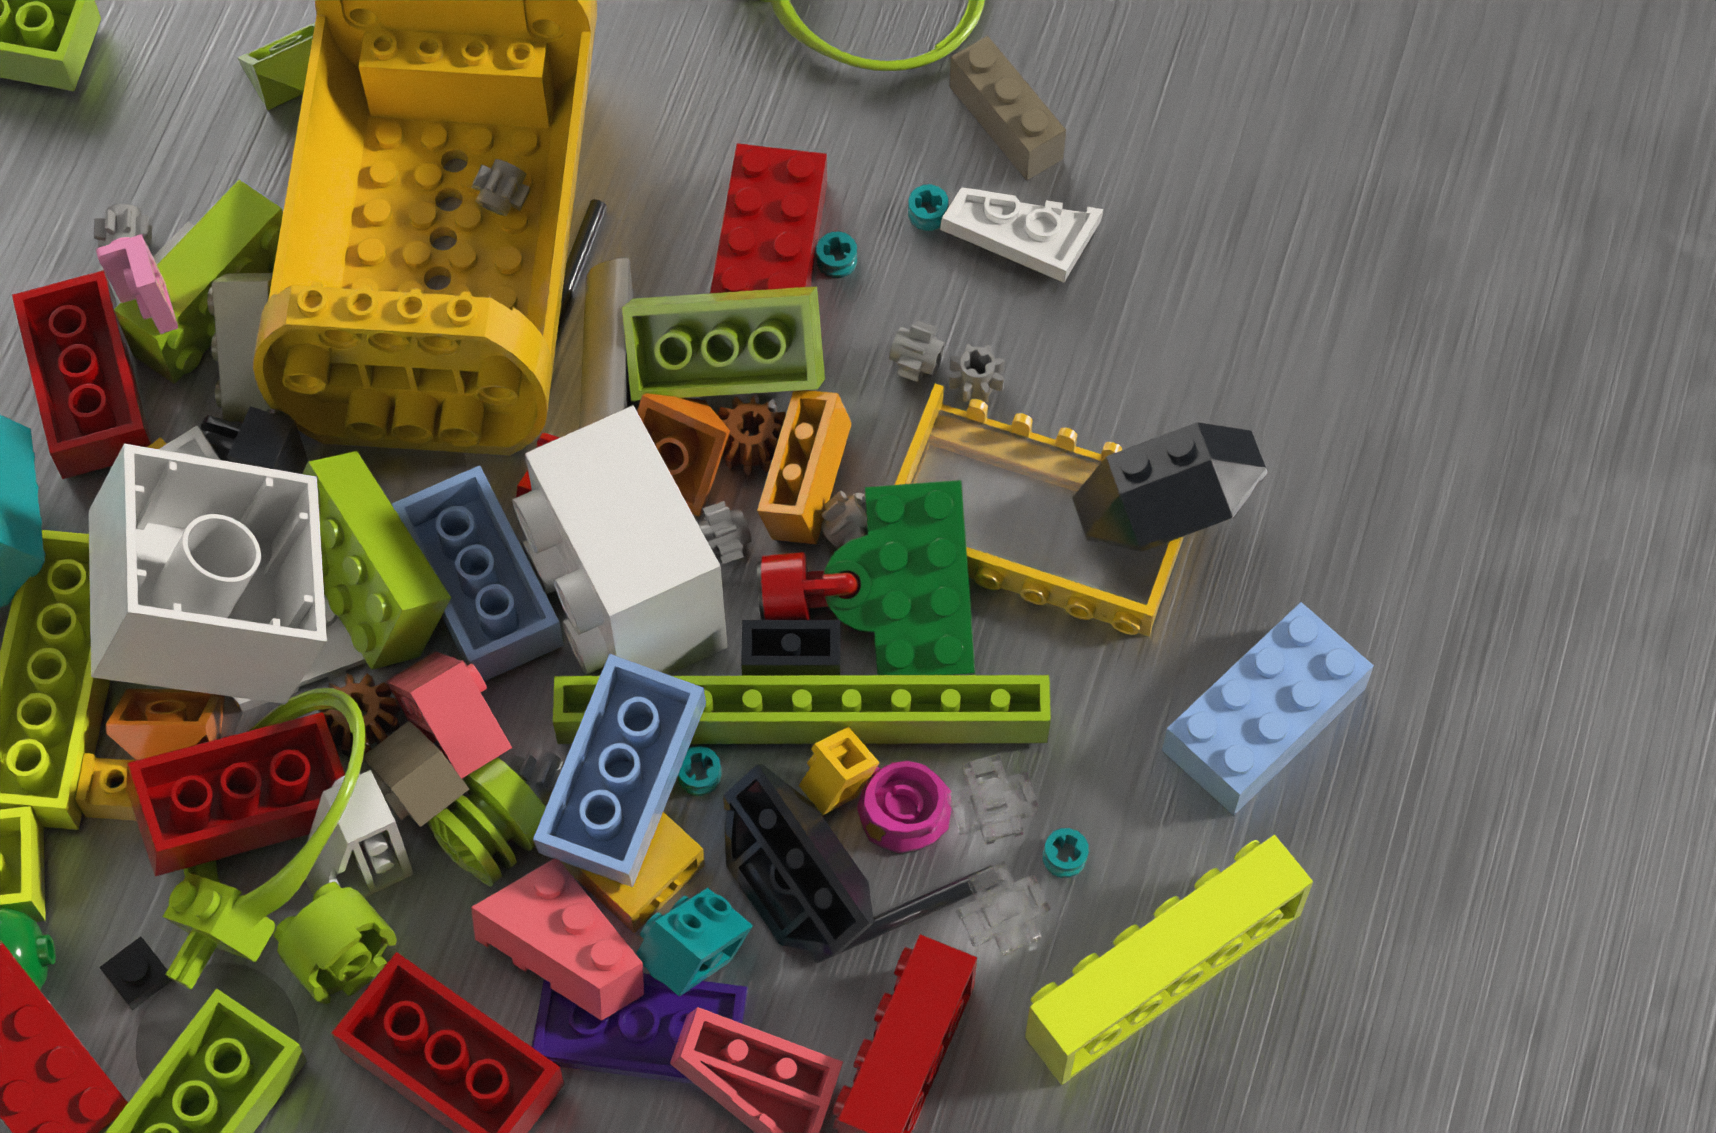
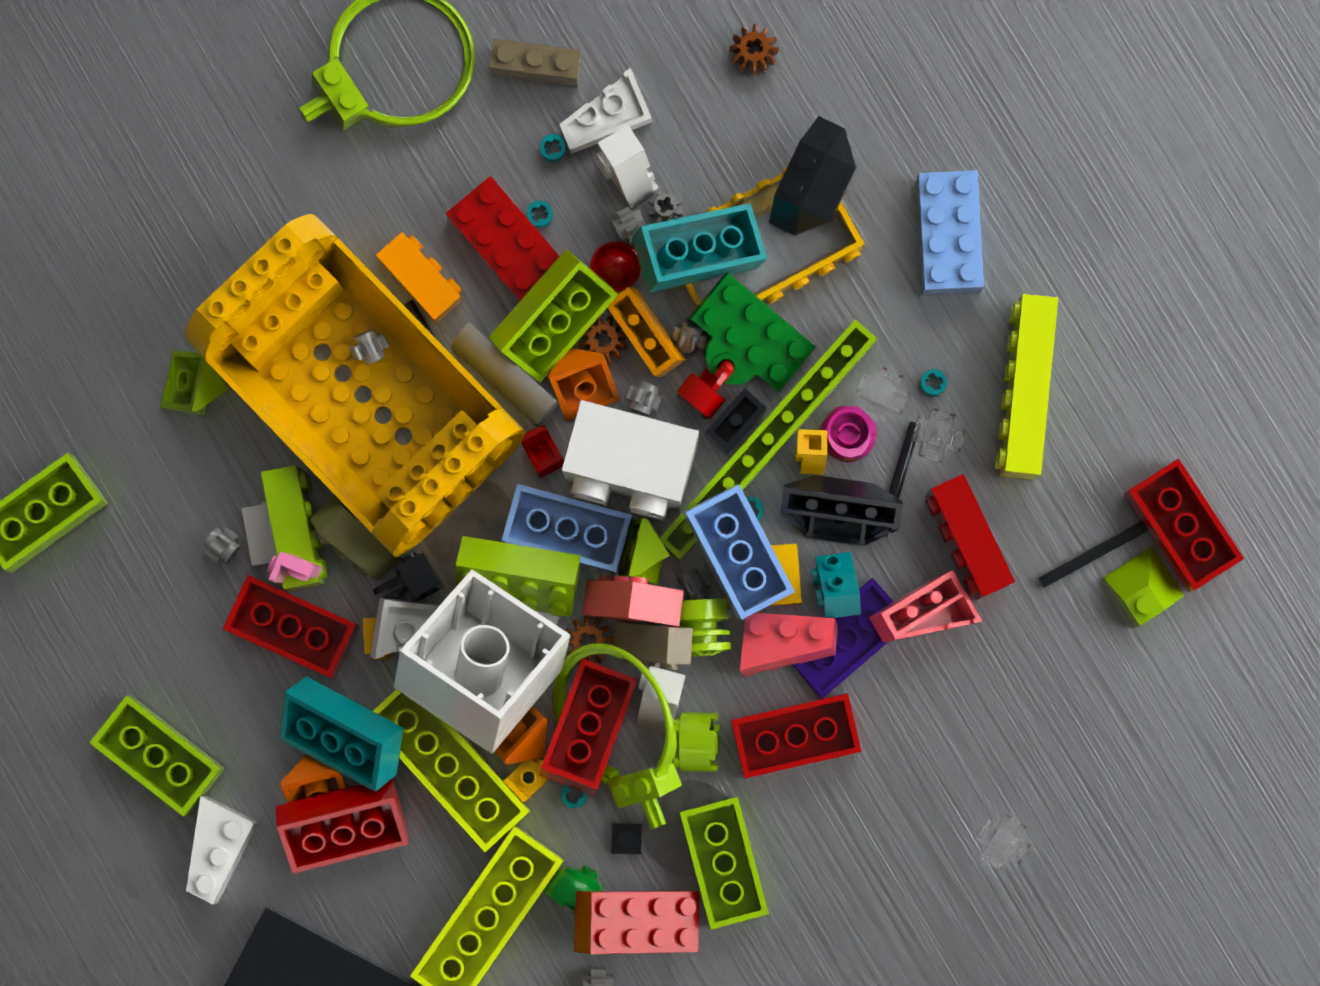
camera: 45 degrees left, 20 degrees up
none -> light orange brick [376,232,463,324]
none -> teal bush [561,786,588,808]
none -> red hat [590,241,641,291]
none -> white wedge [596,124,660,209]
none -> lime slope [618,518,669,585]
none -> teal brick [632,203,767,293]
none -> dark orange gear [729,24,779,75]

